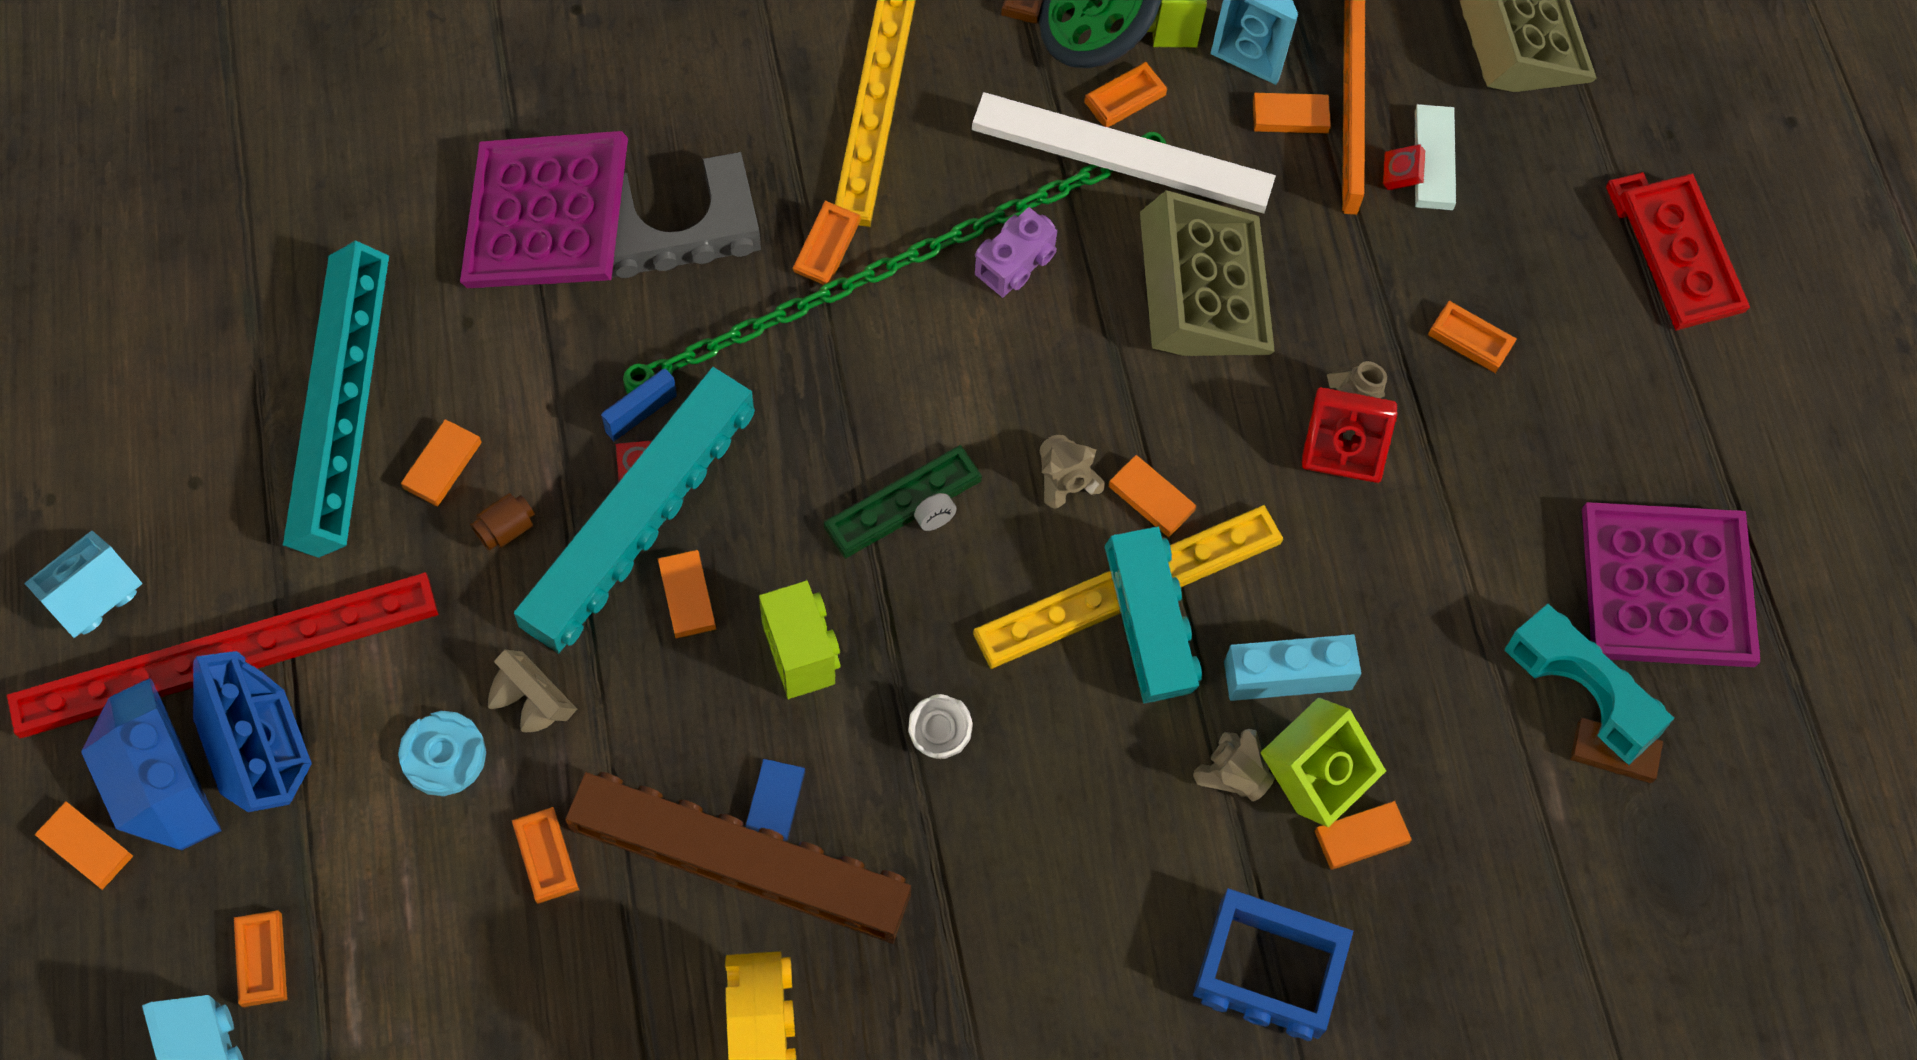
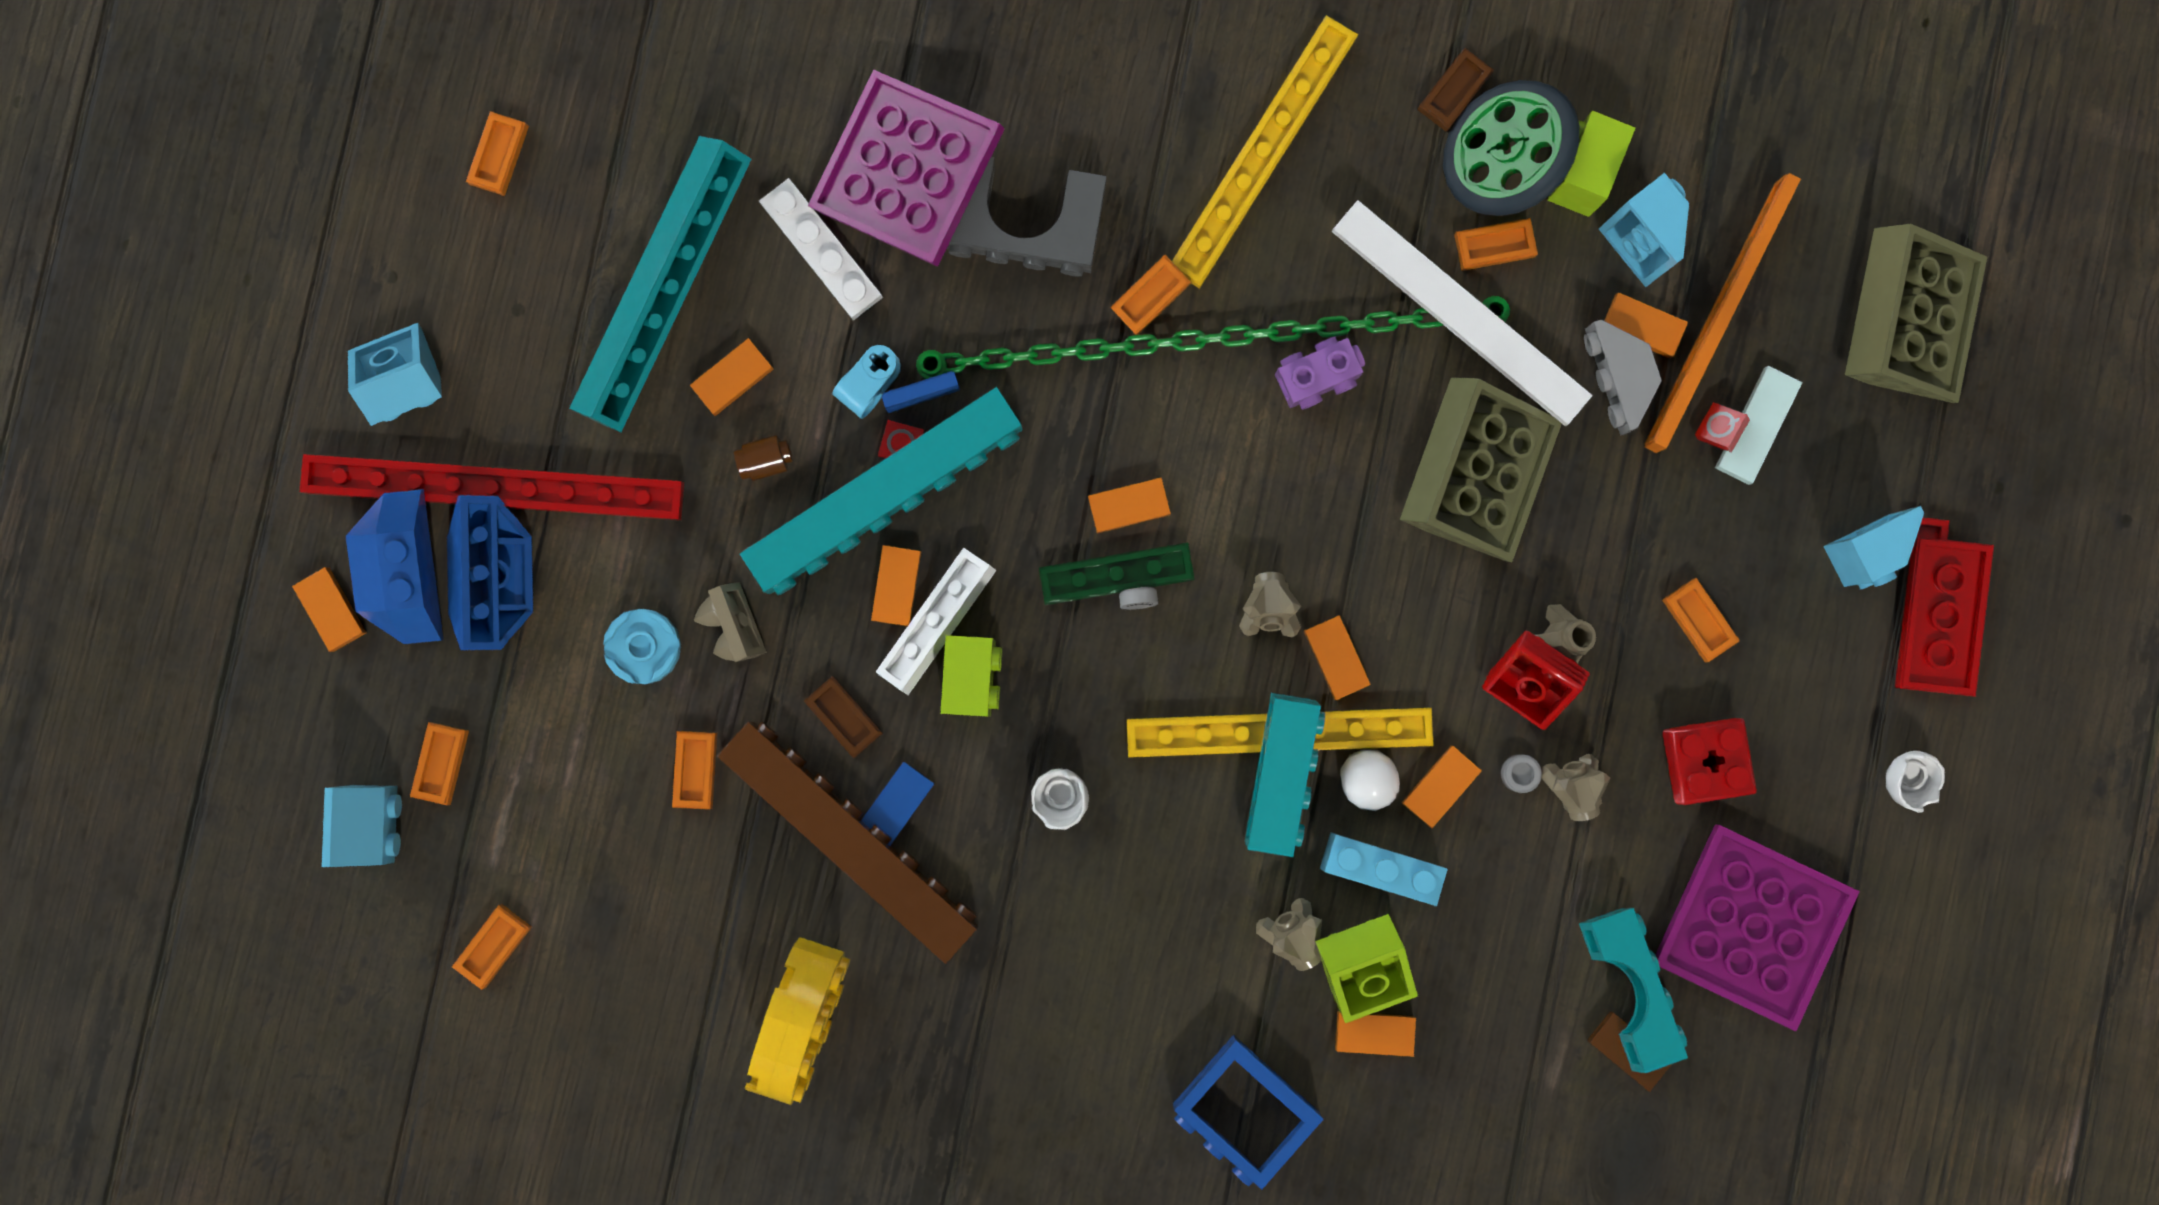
camera: 30 degrees right, 20 degrees up
none -> orange tile [466,111,529,196]
none -> white plate [759,178,883,321]
none -> reddish brown tile [804,676,883,758]
none -> medium azure piece [832,345,901,419]
none -> white plate [876,548,996,695]
none -> orange tile [1088,478,1171,534]
none -> white hair [1340,749,1400,811]
none -> orange tile [1401,745,1482,828]
none -> light grey tile [1501,755,1542,793]
none -> dark tan rock [1541,754,1610,821]
none -> light grey slope [1584,320,1662,436]
none -> red brick [1662,718,1757,805]
none -> medium azure slope [1823,506,1924,589]
none -> white hair [1886,751,1945,812]

